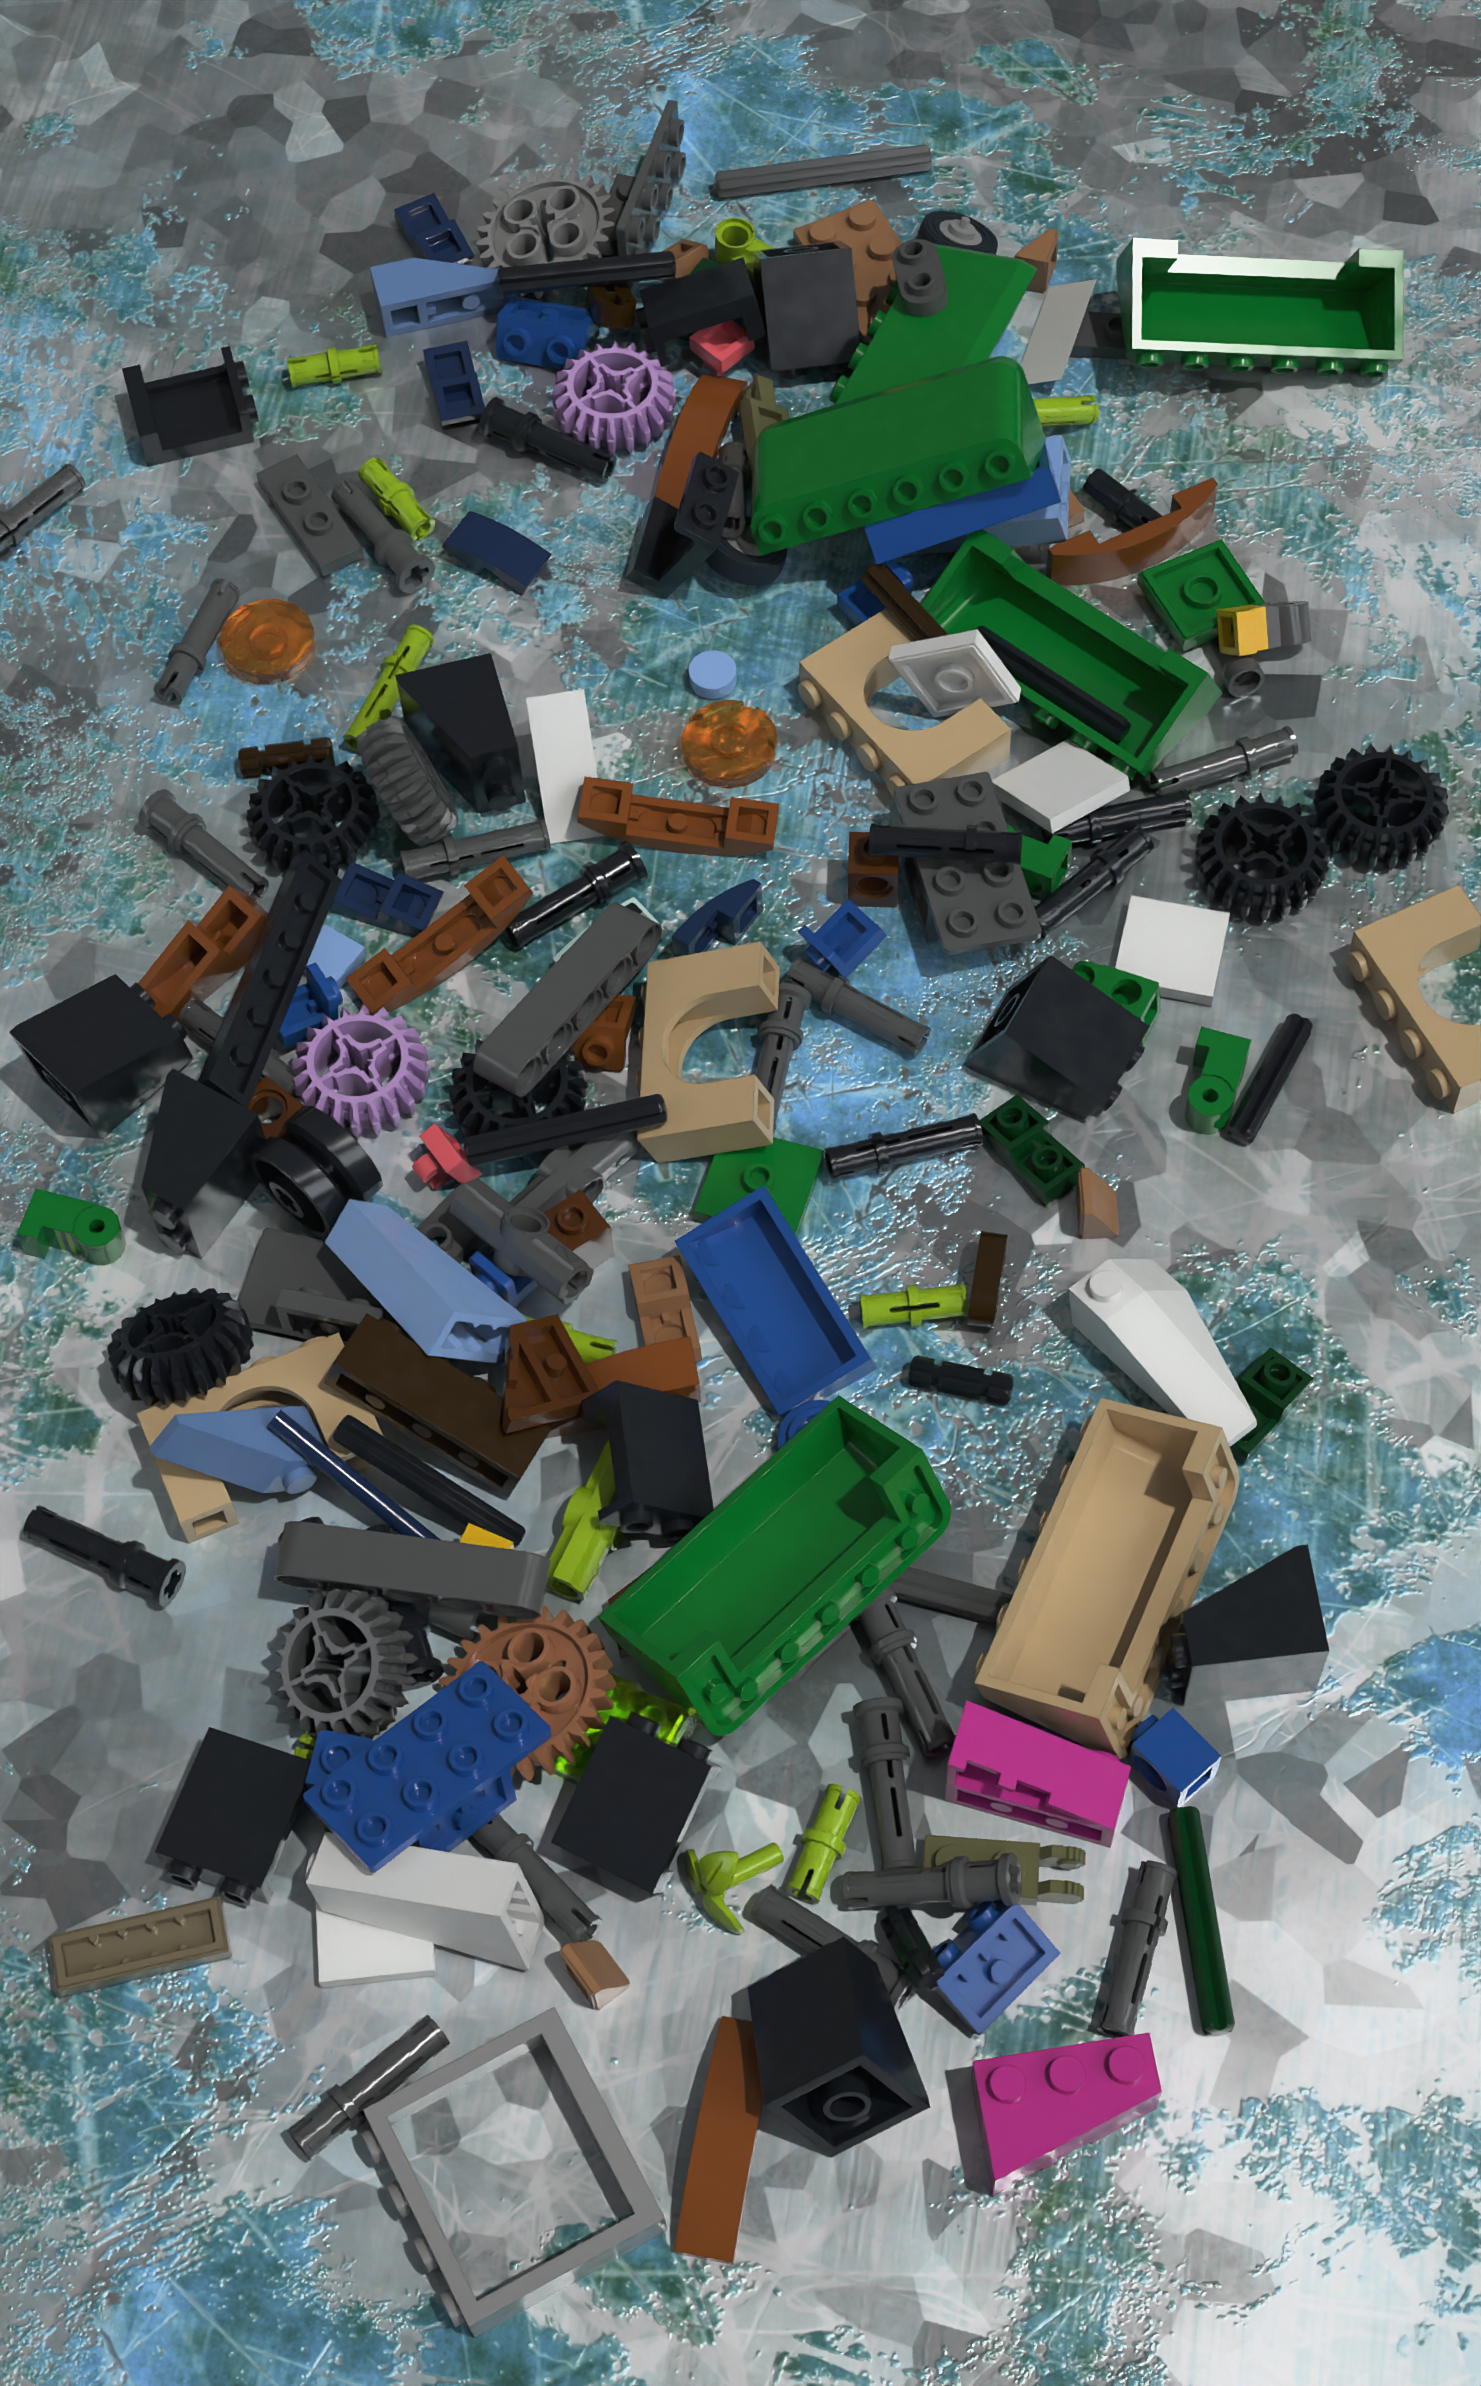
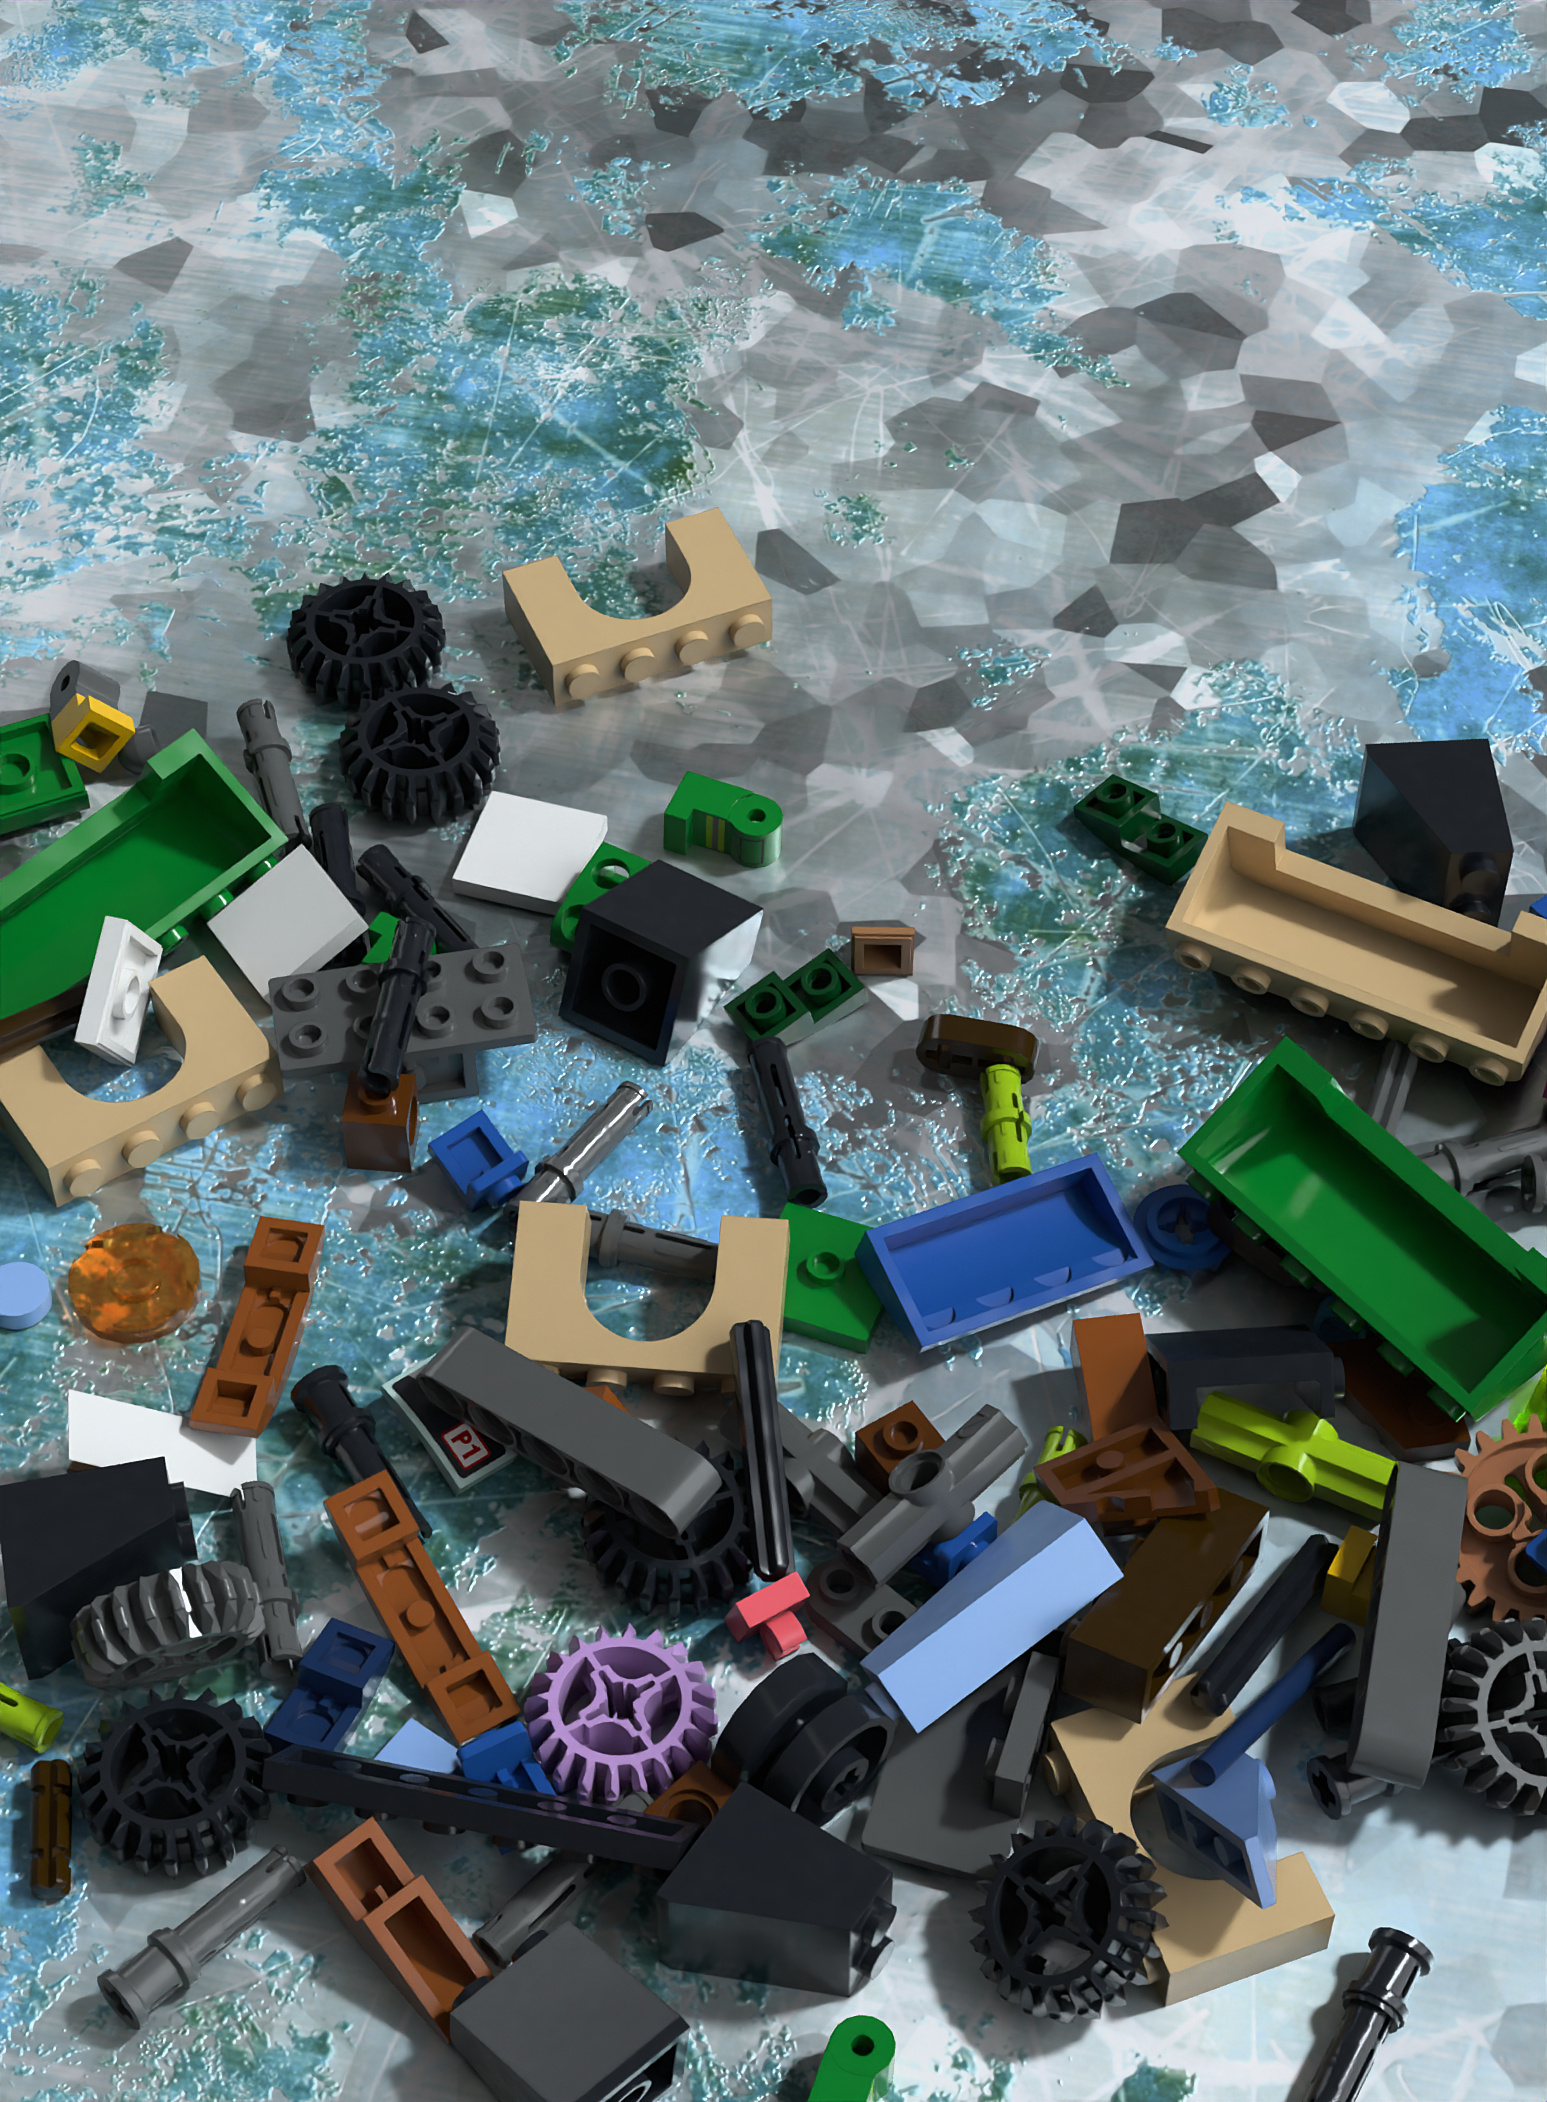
camera: 90 degrees left, 10 degrees down
medium nougat slope [628,1255,702,1362] -> none
dark blue slope [672,879,763,958] -> none
black axle [908,1355,1014,1405] -> none
black axle [975,626,1131,744] -> none
white wedge [1068,1258,1257,1446] -> none
black axle [1228,1013,1313,1145] -> none

